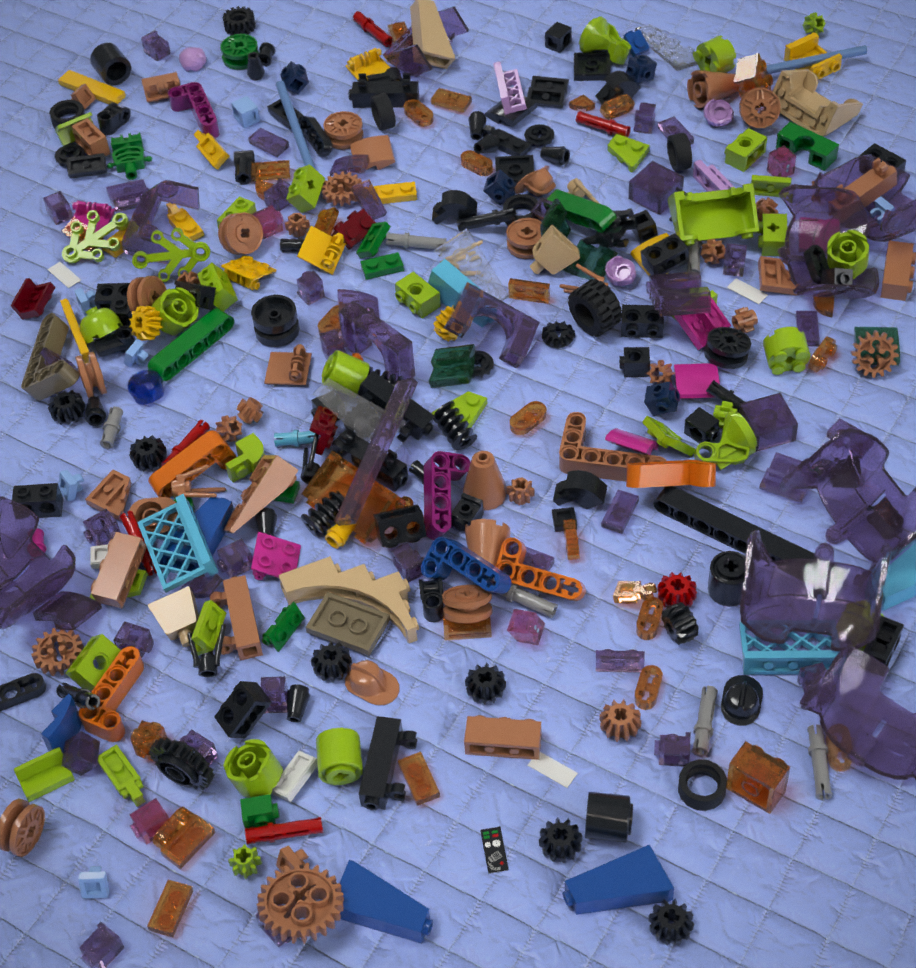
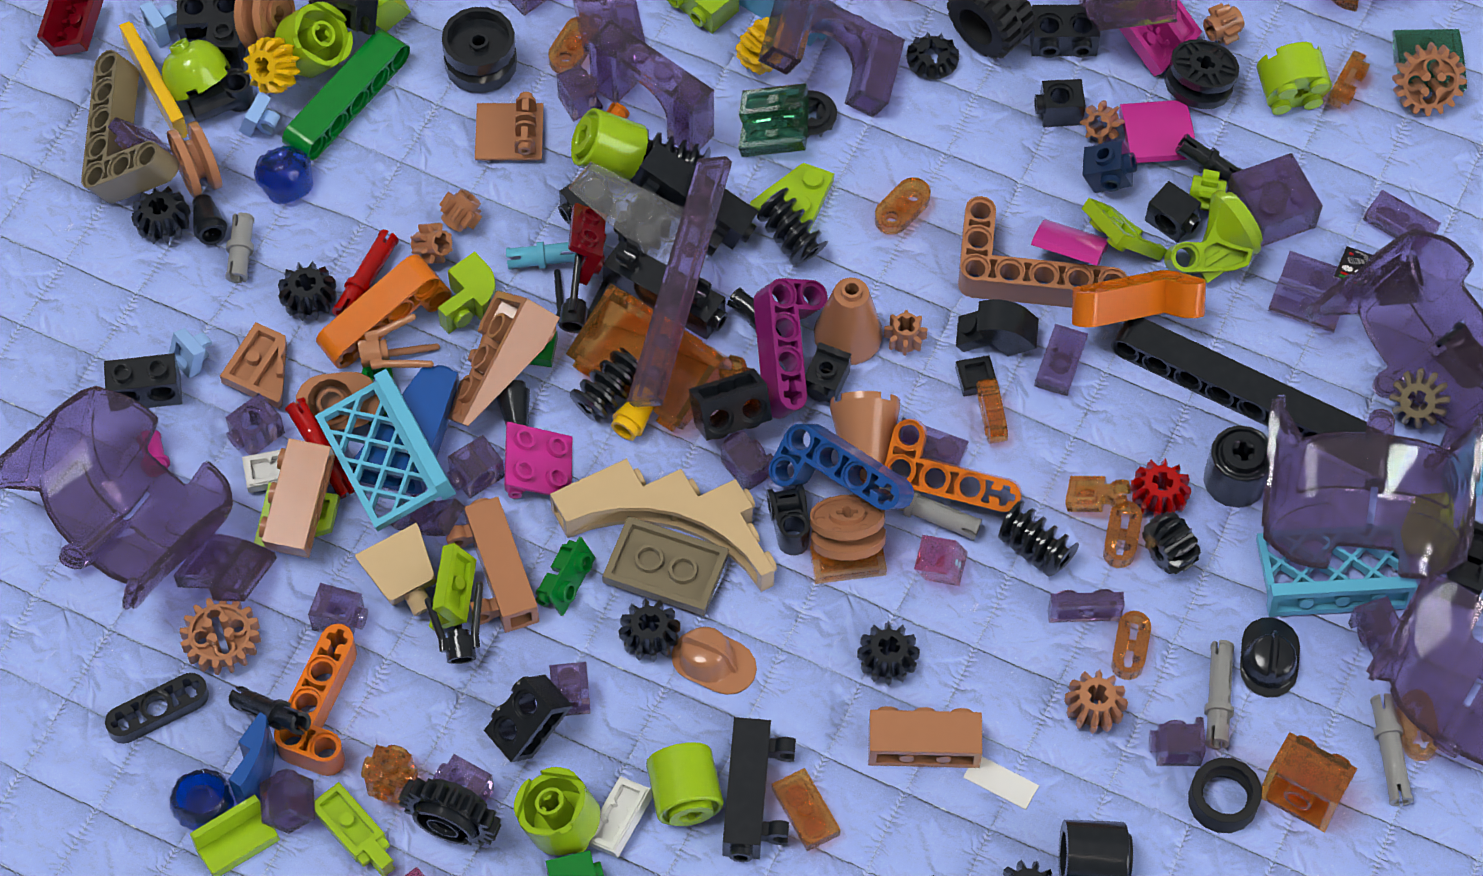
camera: 10 degrees left, 10 degrees up
lime brick [65,634,121,690] -> none
black cone [287,684,311,723] -> none
clear purple plate [795,311,820,346] -> none
none -> clear blue hair [169,768,235,831]
none -> black piece [998,500,1079,577]
none -> dark tan gear [1389,368,1451,429]

